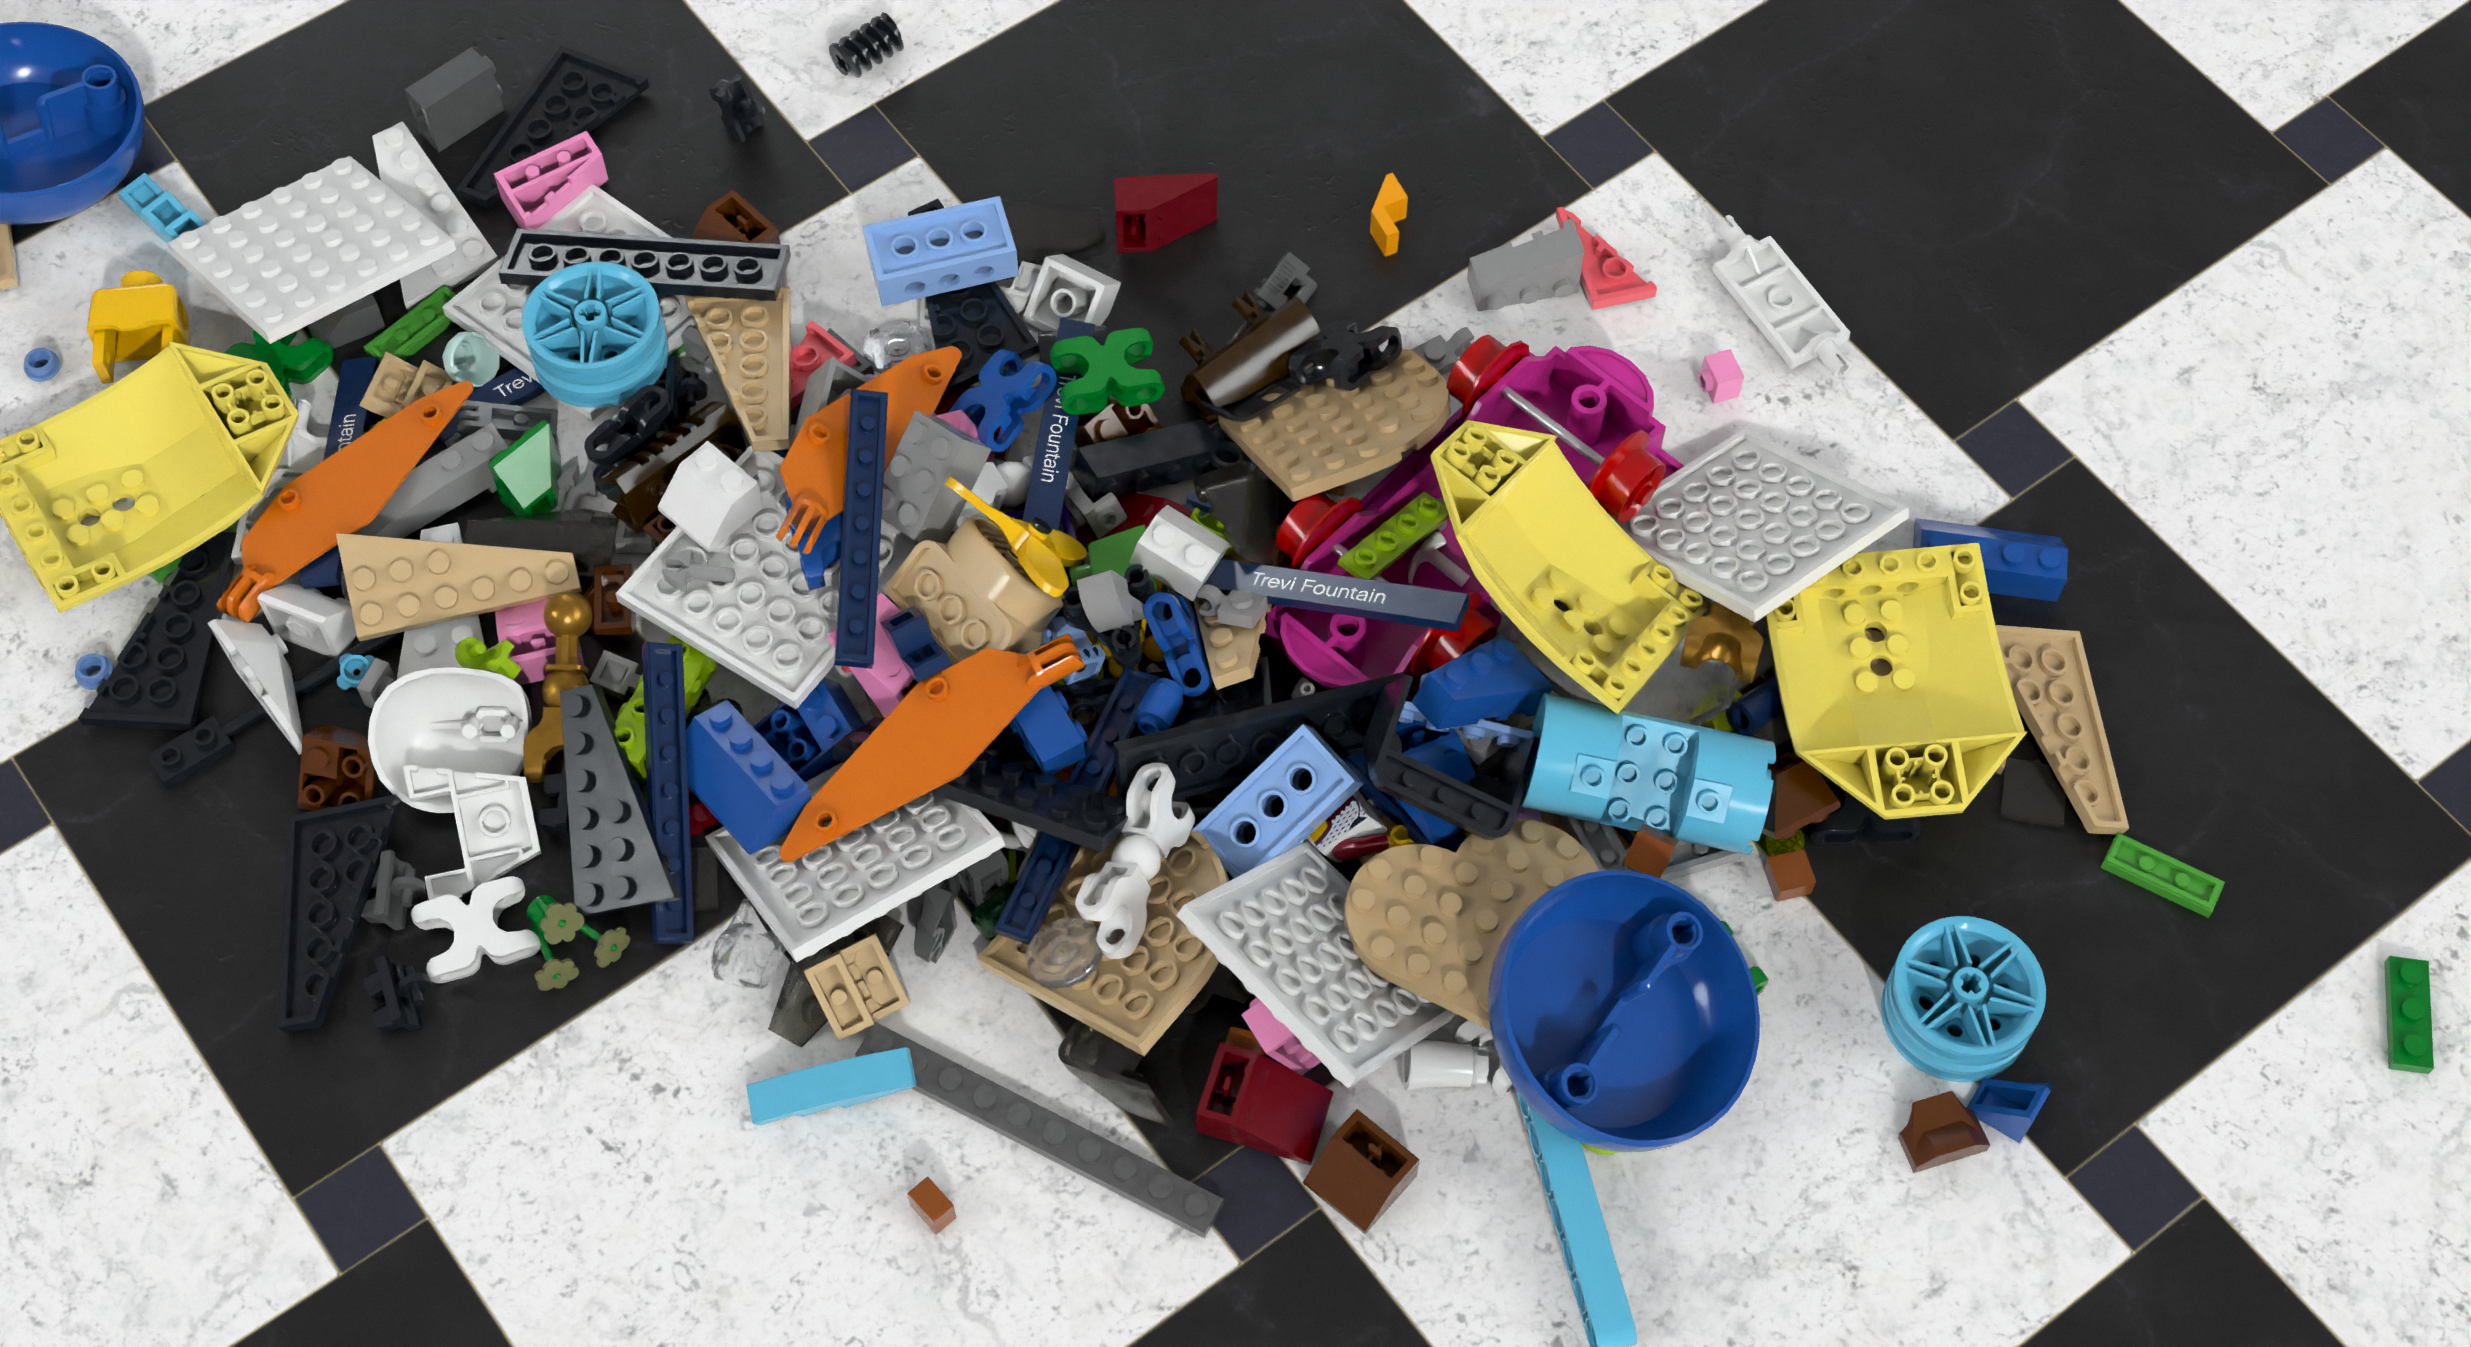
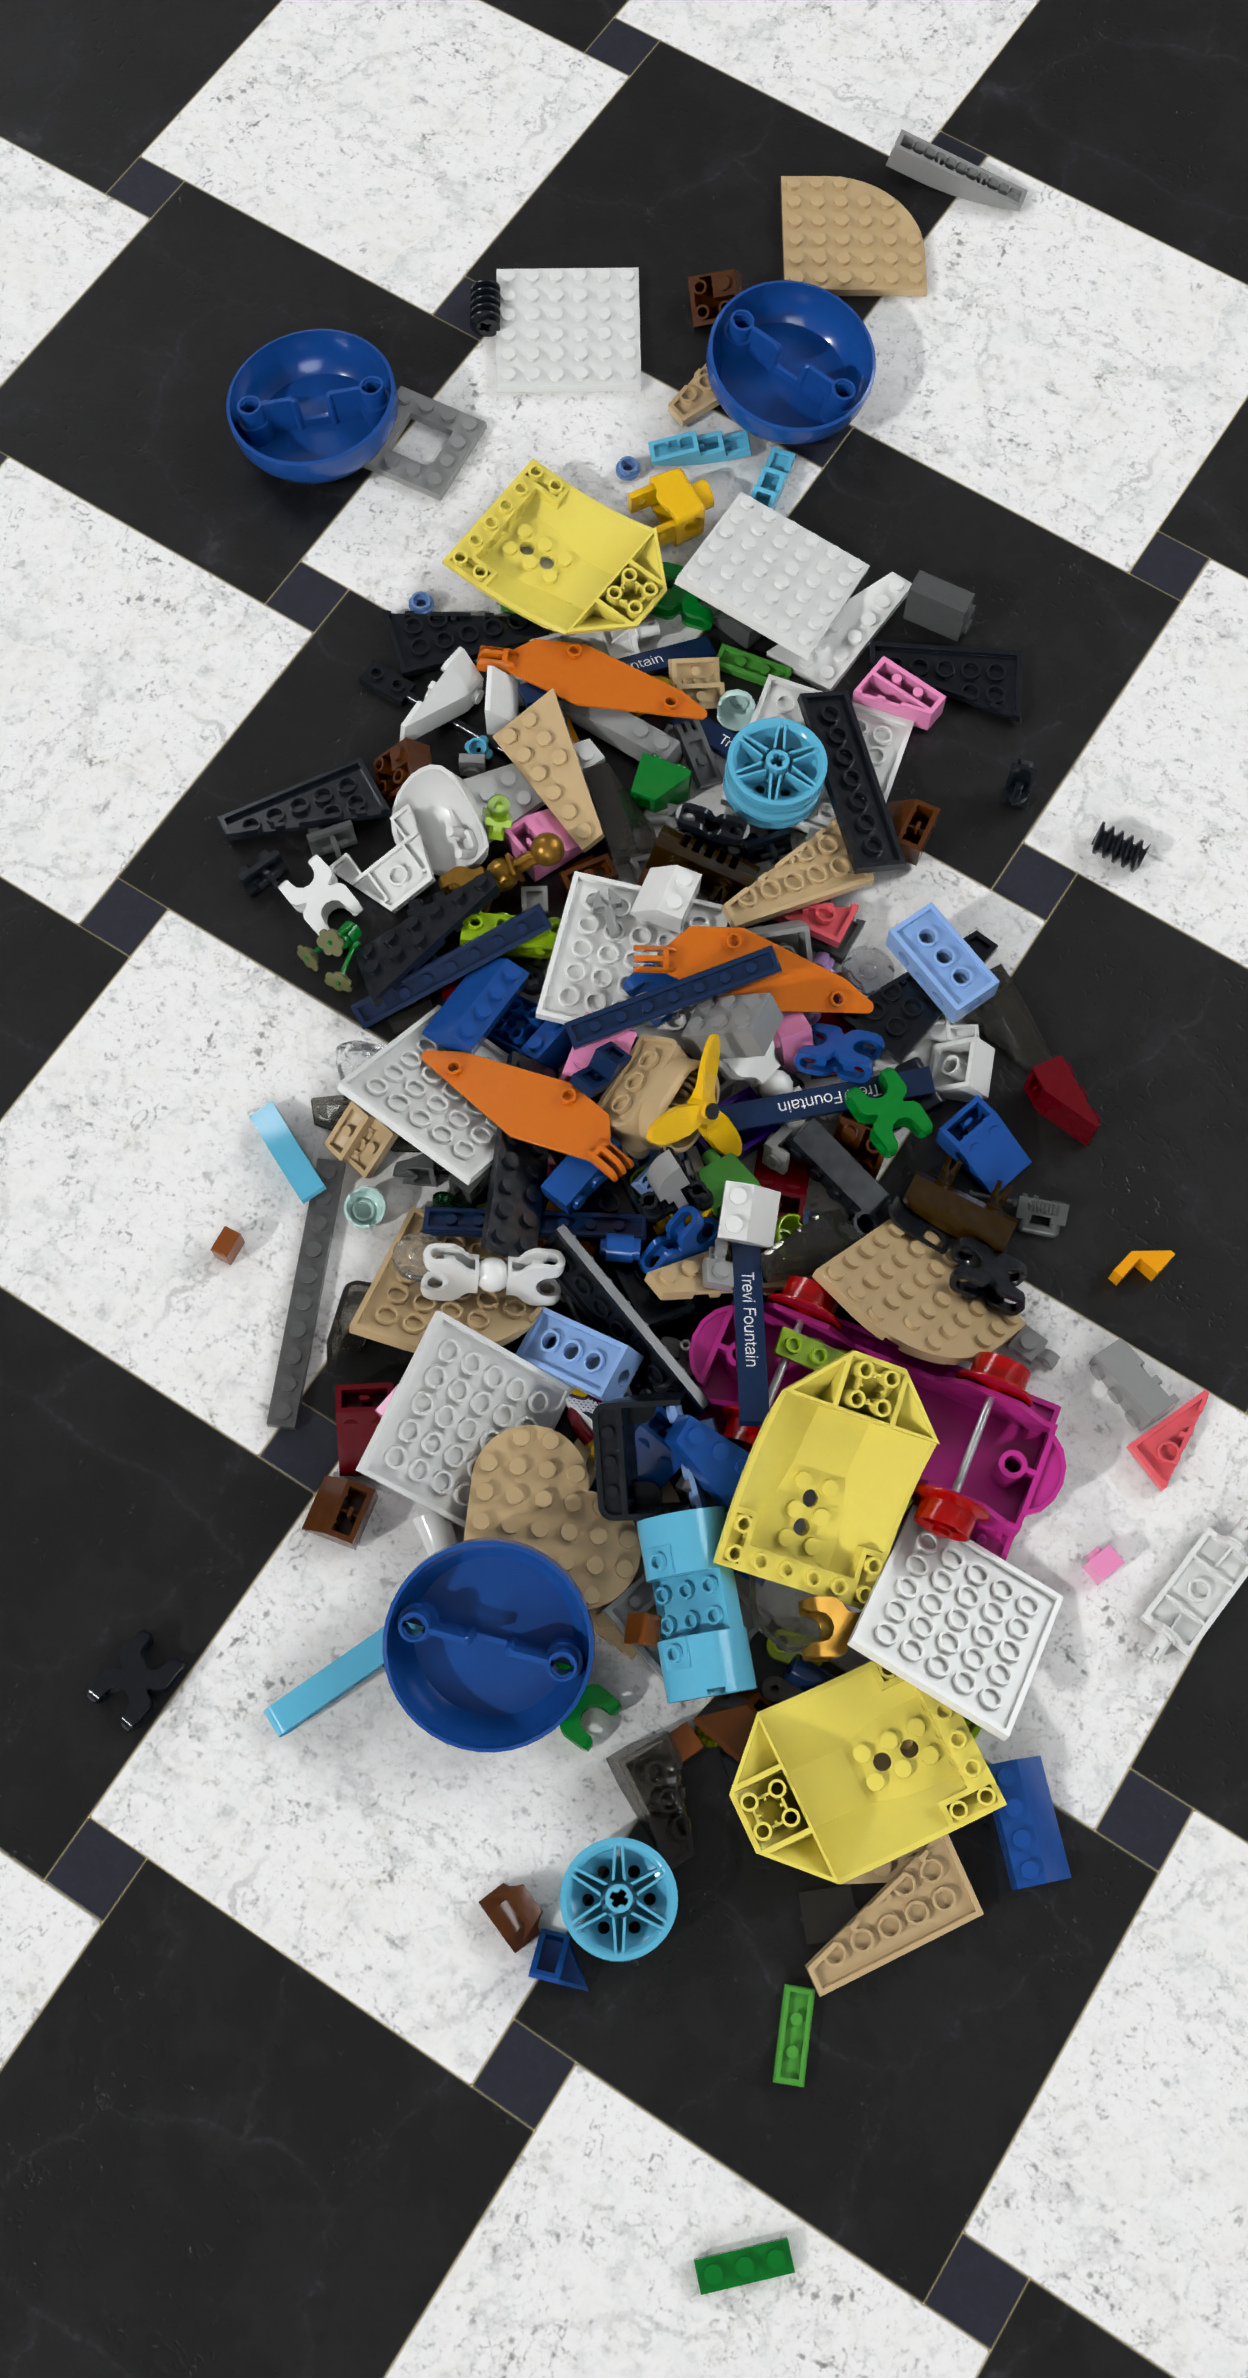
camera: 70 degrees right, 10 degrees up
none -> light aqua hair [343,1186,387,1229]
none -> clear smoke wedge [606,1731,696,1870]
none -> medium azure slope [648,430,752,466]
none -> blue slope [935,1095,1032,1195]

